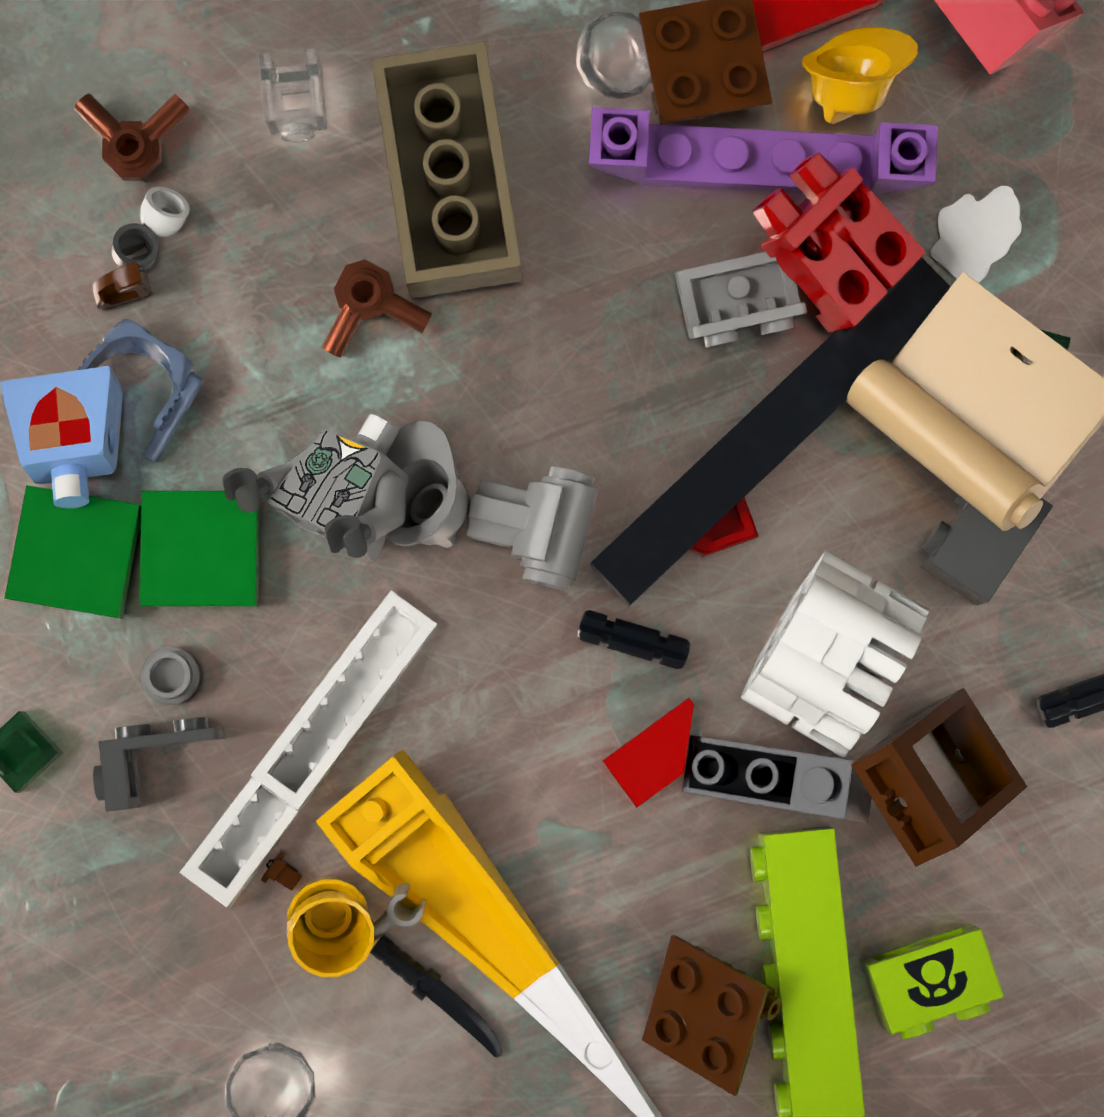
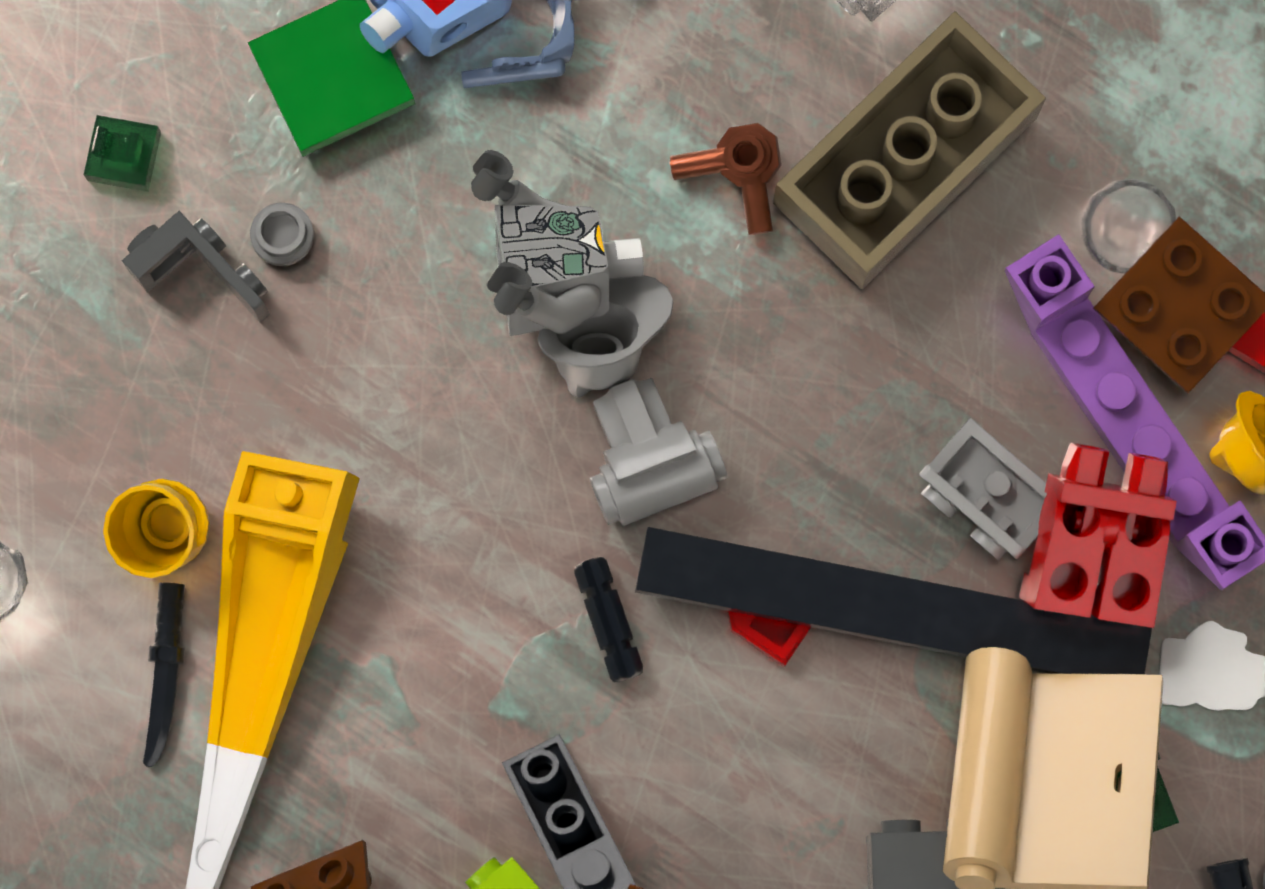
camera: 55 degrees right, 5 degrees down
green tile [140,491,260,607] -> none
white slope [179,590,437,910] -> none
reddish brown piece [261,849,302,891] -> none
light grey hand [373,883,427,941] -> none
red tile [602,698,694,808] -> none
white piece [740,550,930,758] -> none

